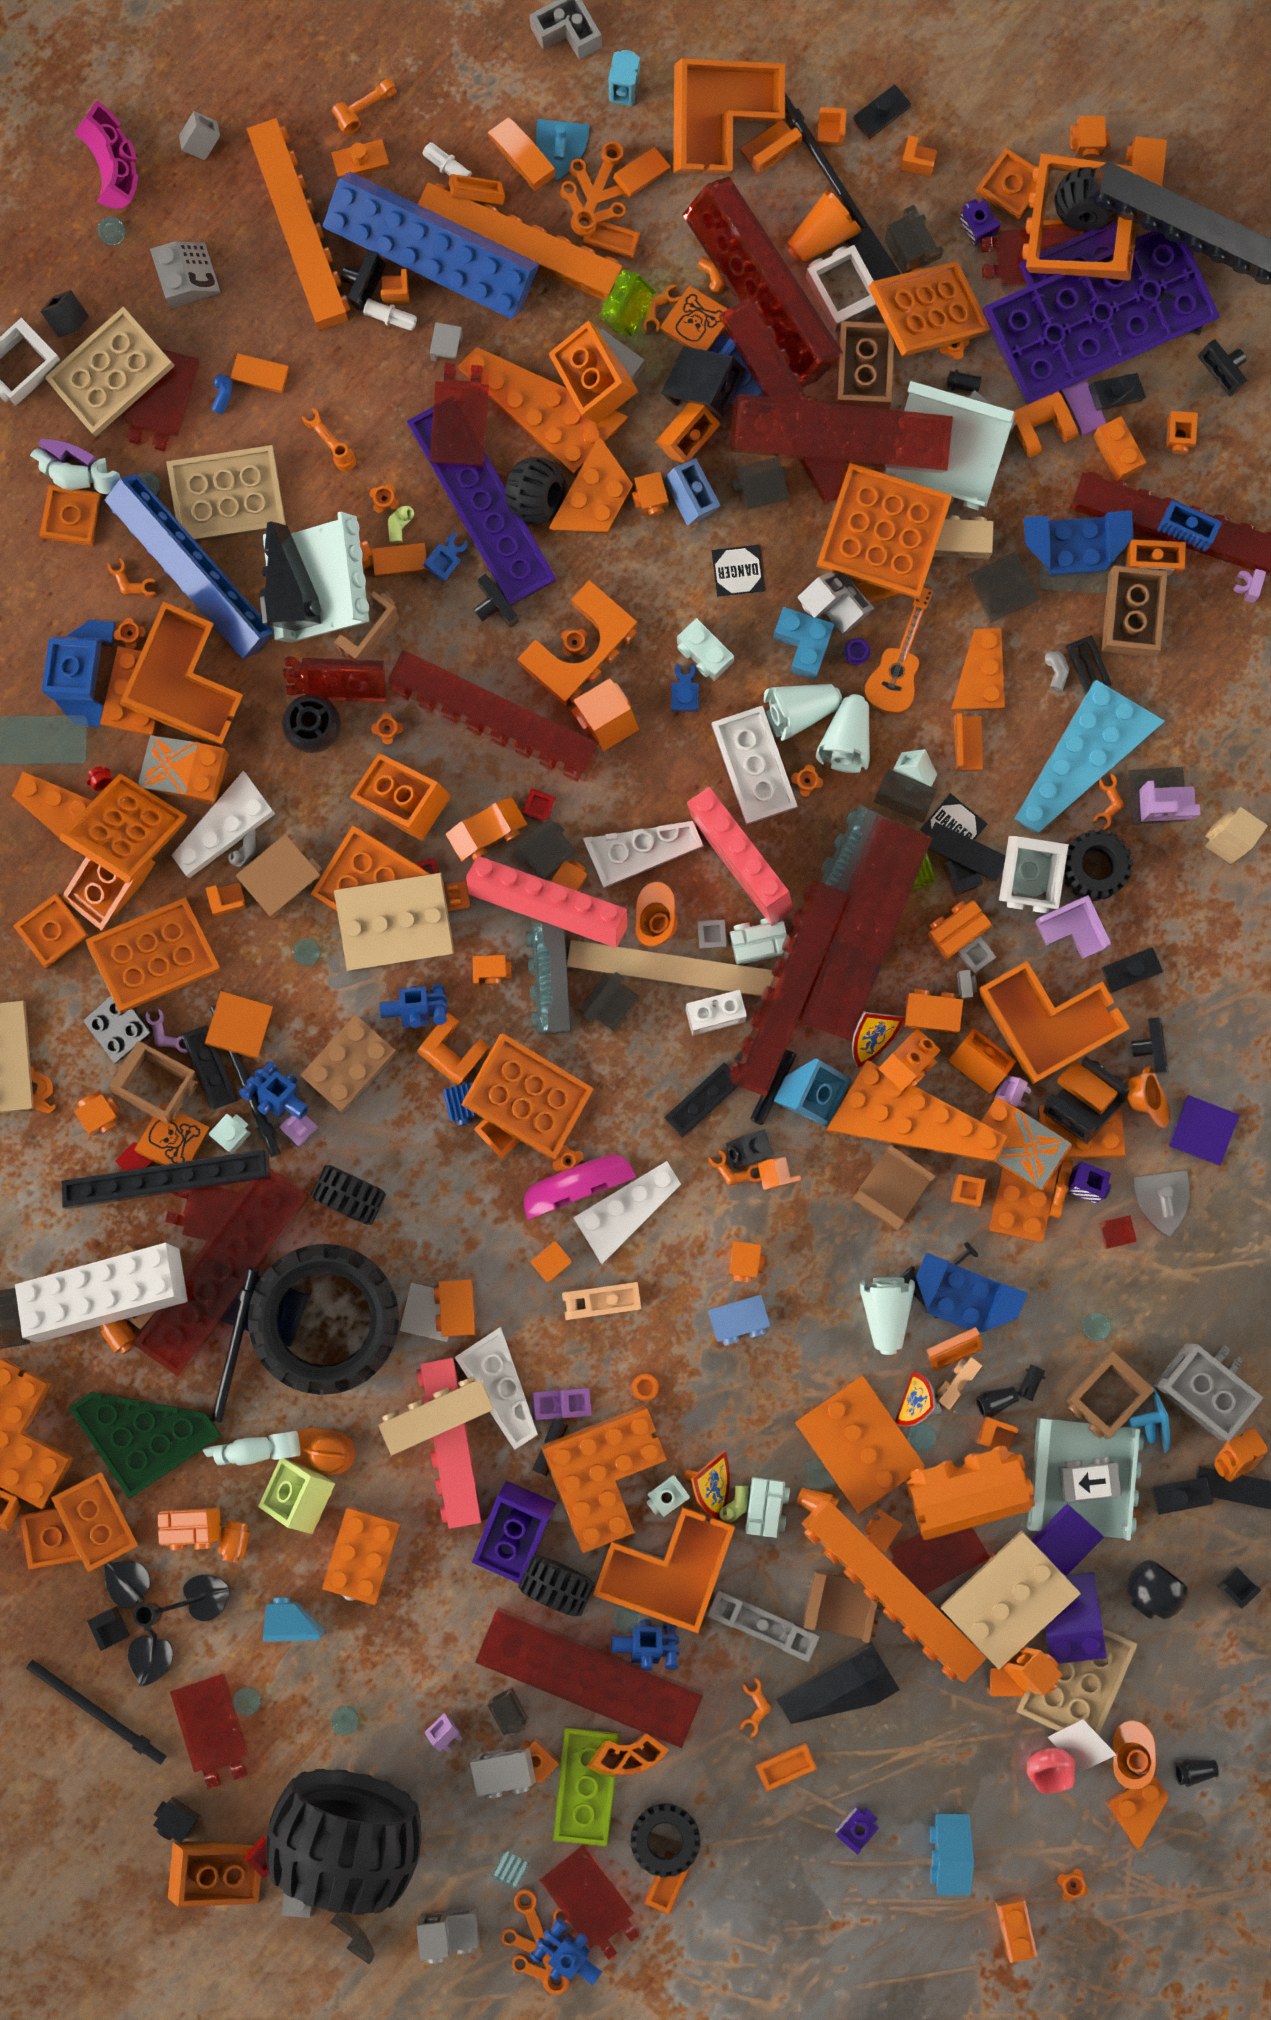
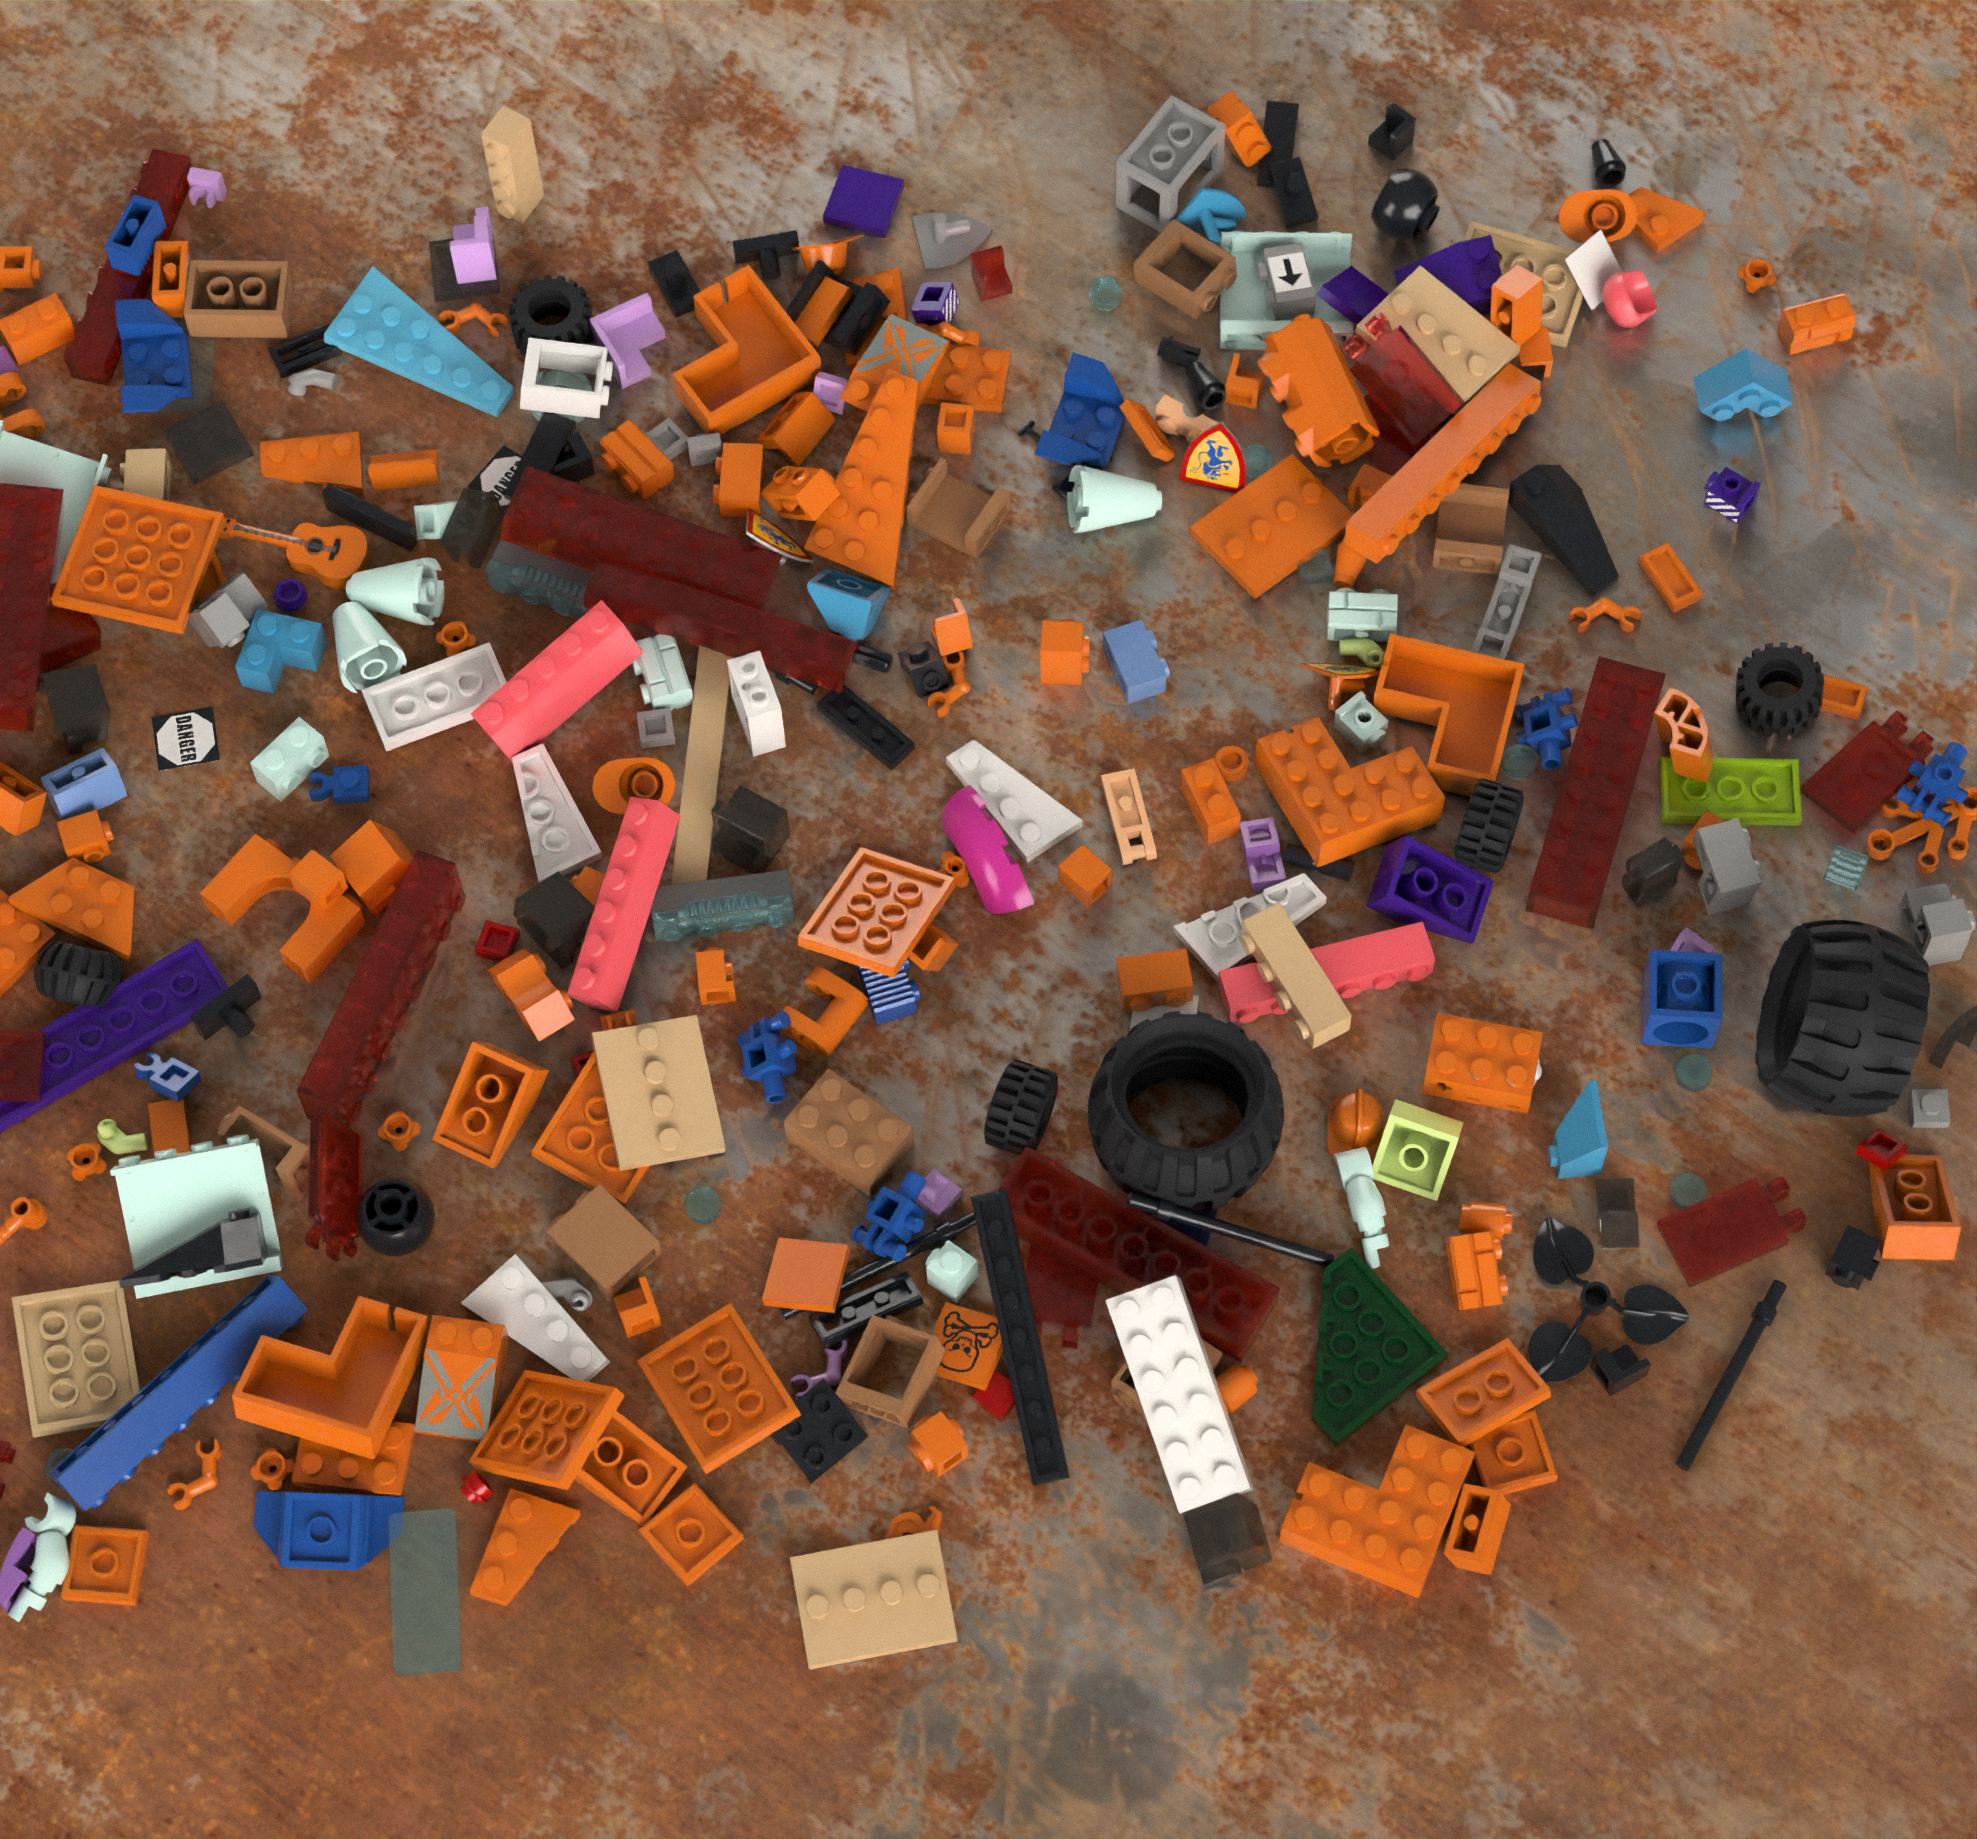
camera: 95 degrees left, 20 degrees down
orange plate [561,629,588,657] -> none
none -> orange panel [288,850,348,912]
none -> black tile [322,484,417,551]
none -> orange brick [1180,758,1241,846]
none -> clear red tile [1341,312,1465,446]
none -> clear smoke slope [1596,1178,1639,1250]
none -> blue brick [1641,950,1722,1048]

